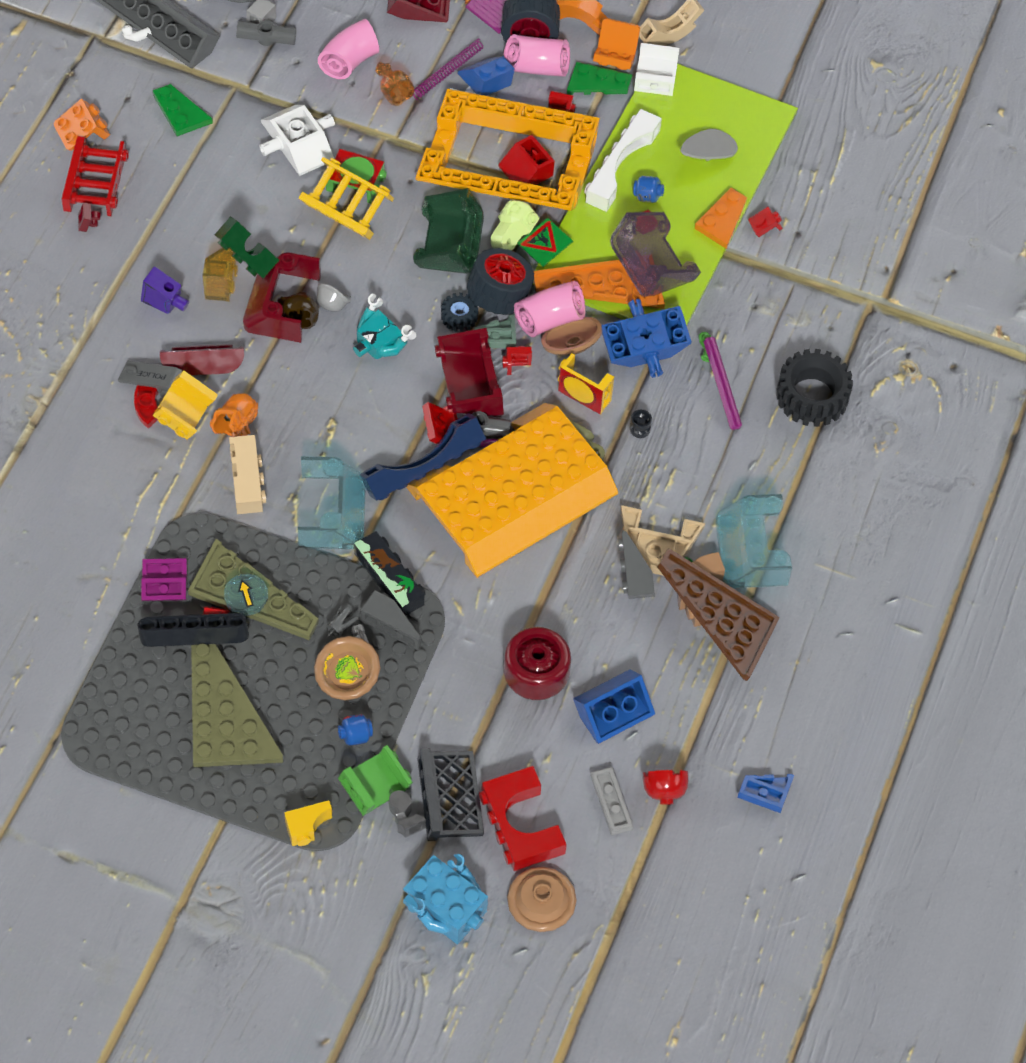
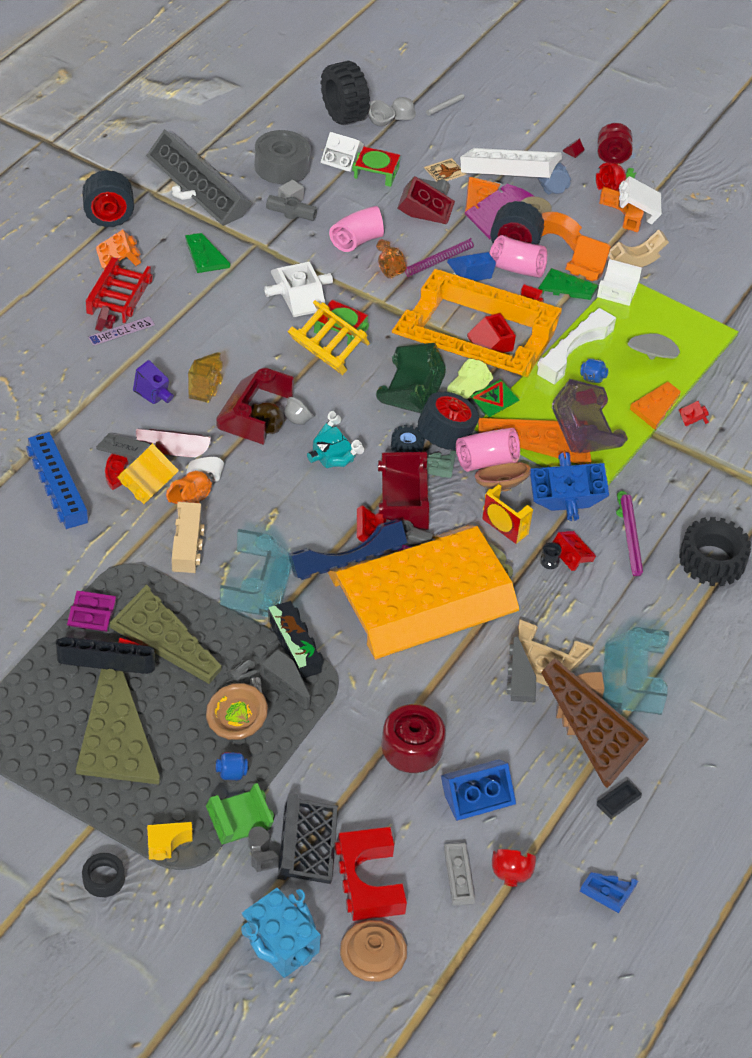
camera: 10 degrees right, 10 degrees down
dark green arch [214,216,279,278] -> none
clear light blue tile [224,574,268,616] -> none
red bracket [502,346,532,375] -> none
none -> blue brick [26,432,88,529]
none -> black wheel [82,170,134,227]
none -> black tyre [82,853,125,898]
none -> clear purple sticker [88,317,155,345]
none -> white panel [185,457,224,482]
none -> red bracket [552,531,596,571]
none -> black tile [597,780,642,819]

